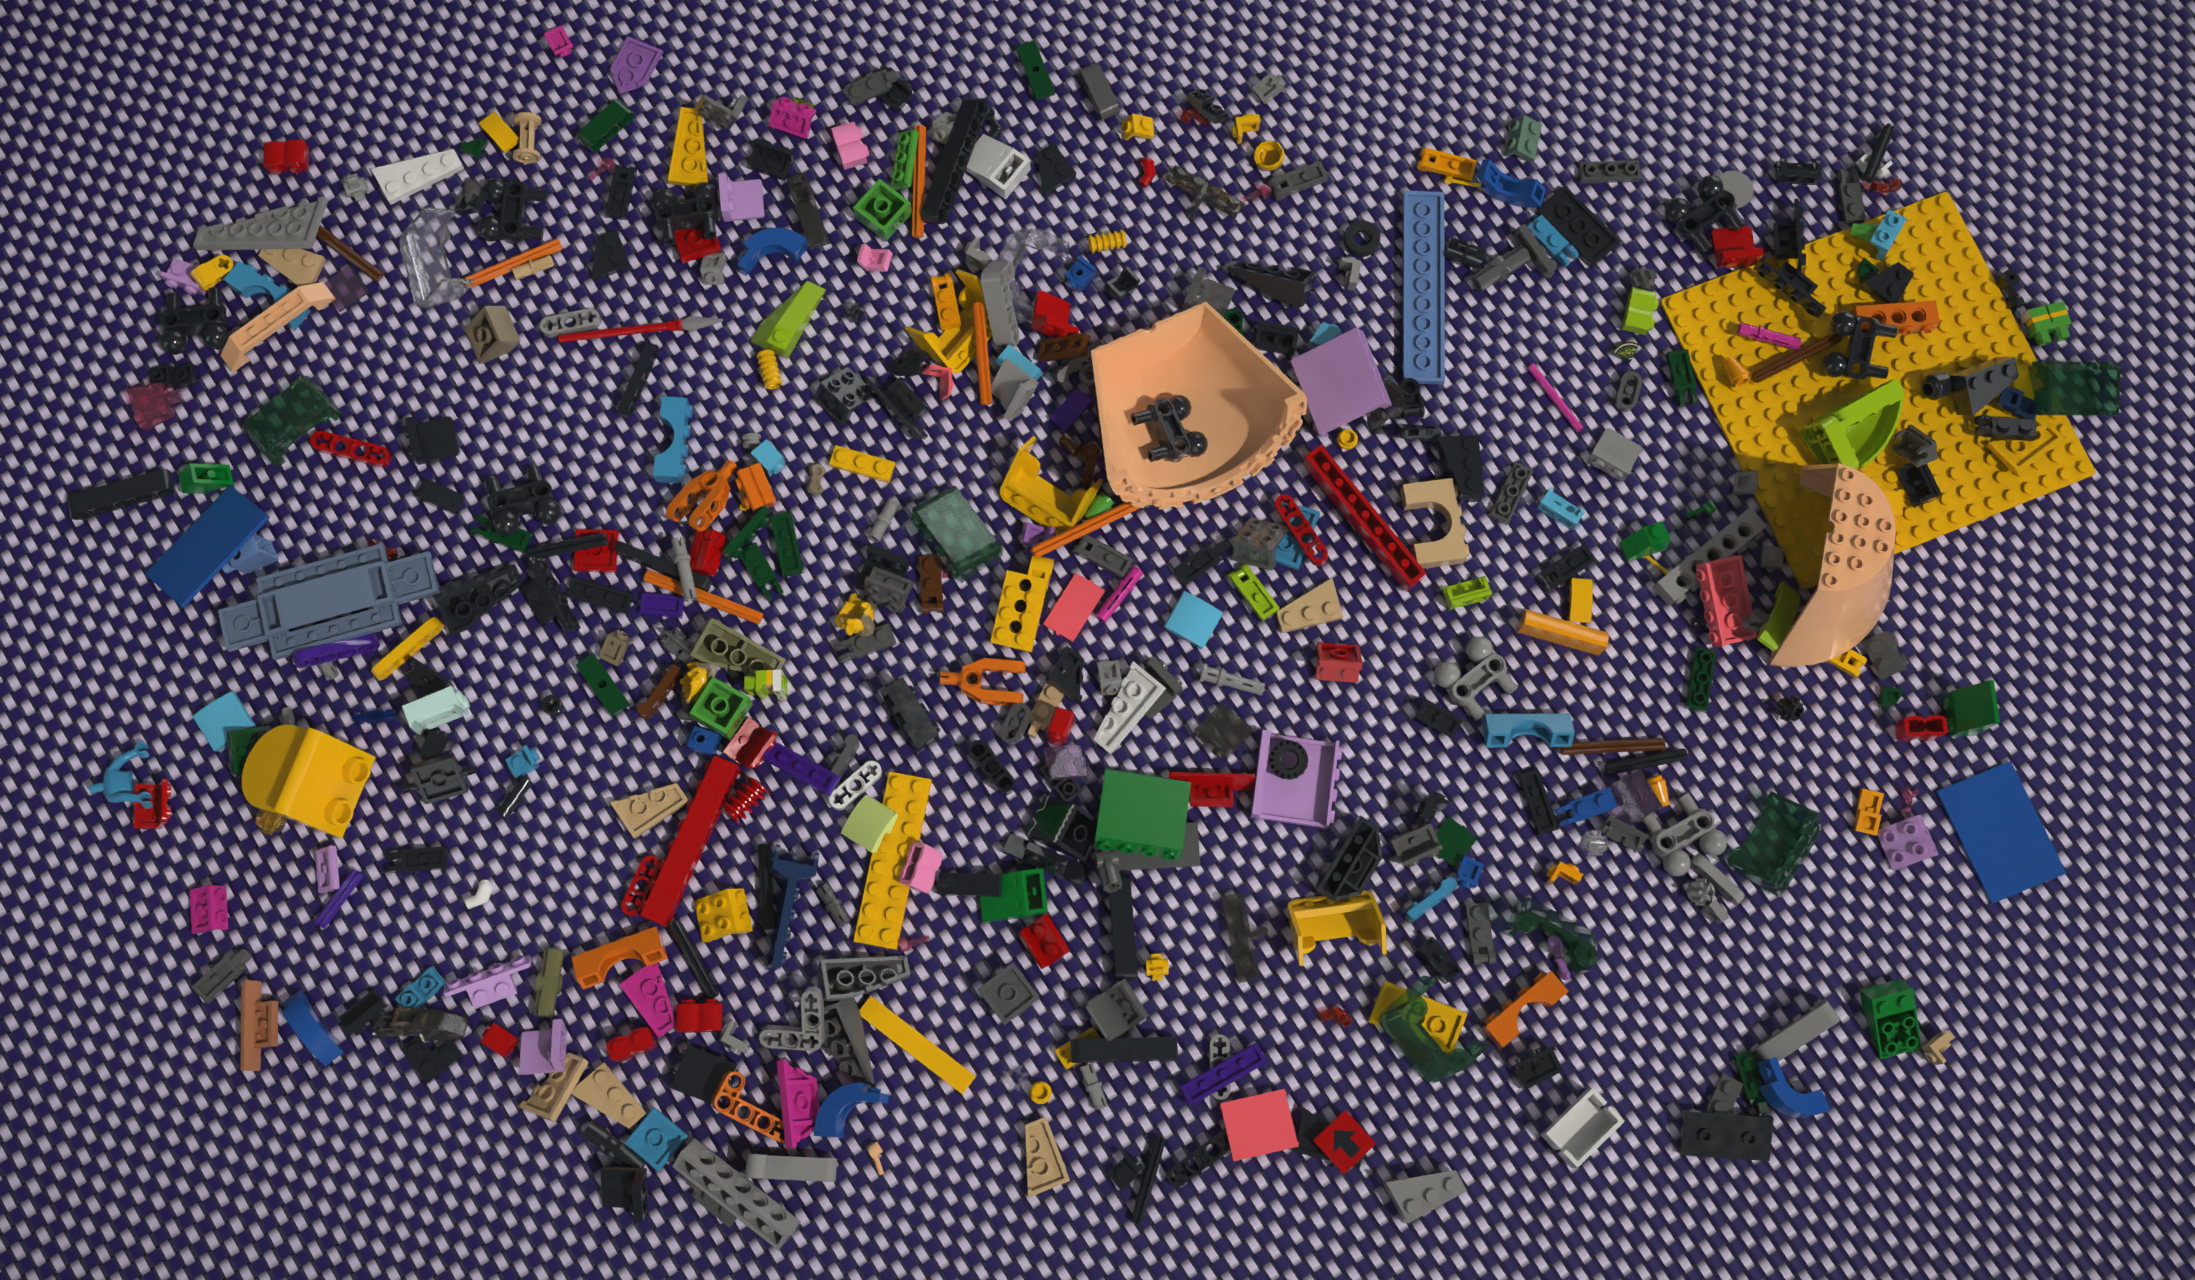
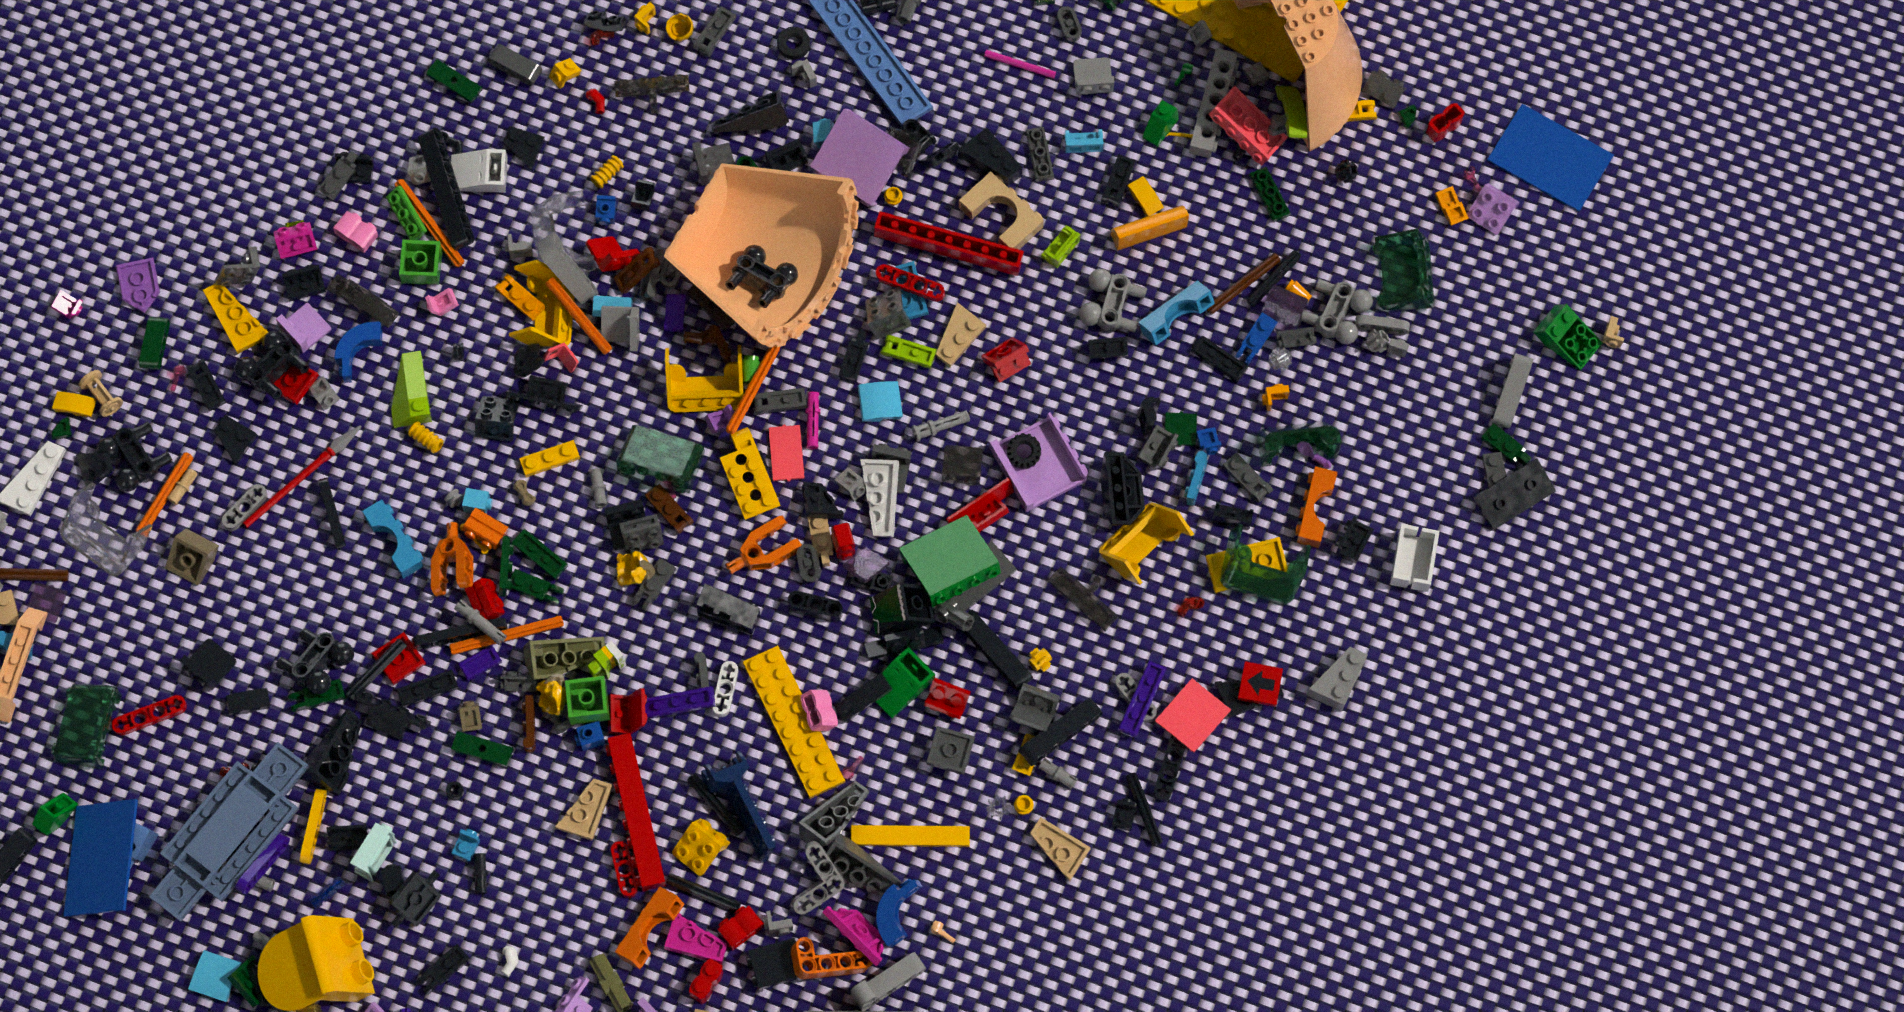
camera: 35 degrees left, 5 degrees down
red piece [722,777,770,825] -> none
dark grey pin [816,883,851,928] -> none
yellowish green slope [841,795,899,853] -> none
clear pink hand [1243,184,1272,202] -> none
blue arch [1757,1057,1830,1118] -> none
green slope [1942,680,2000,737] -> none

